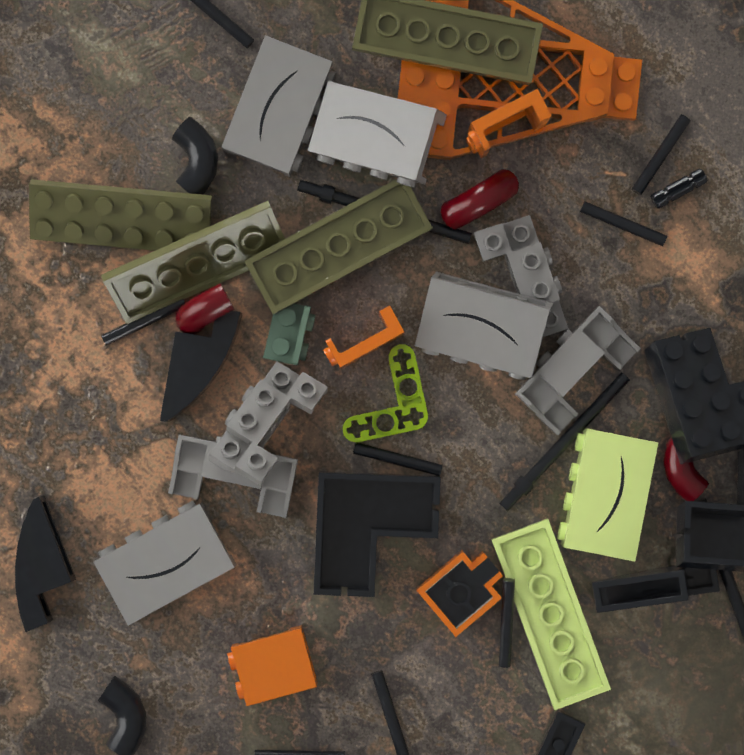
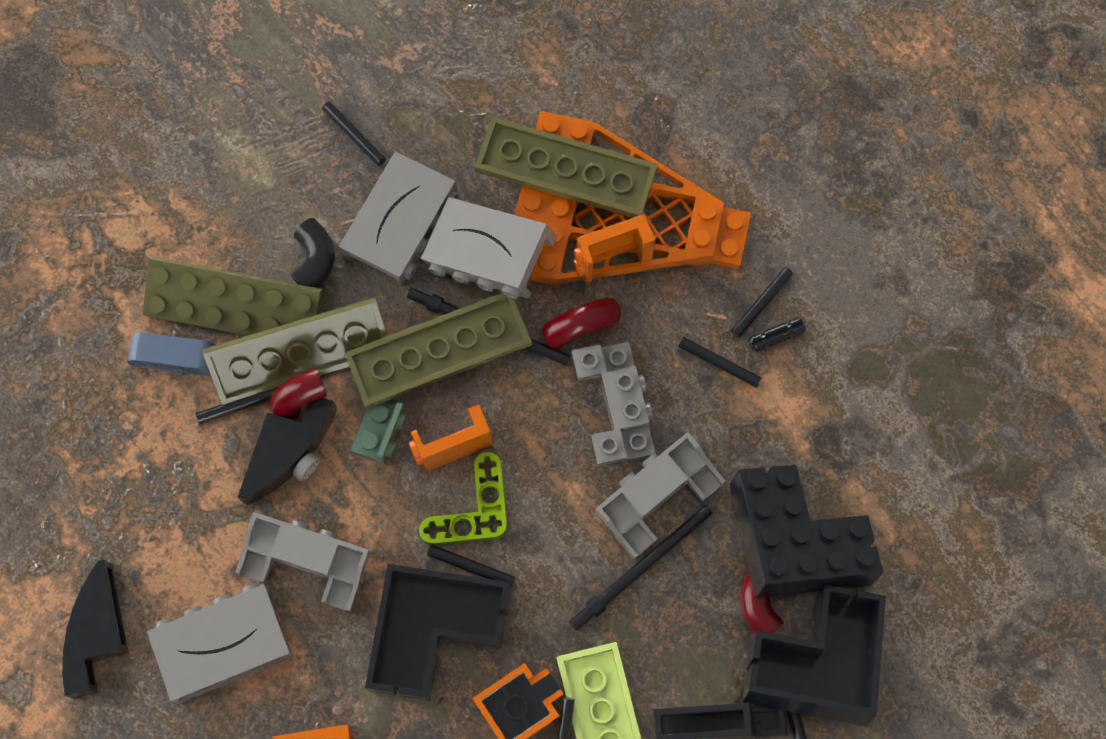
camera: 10 degrees right, 15 degrees down
light grey bracket [209,361,328,486] -> none
light grey panel [415,272,553,380] -> none
yellowish green panel [557,428,658,562] -> none
none -> sand blue beam [127,332,215,376]
none -> light grey tile [293,452,321,483]

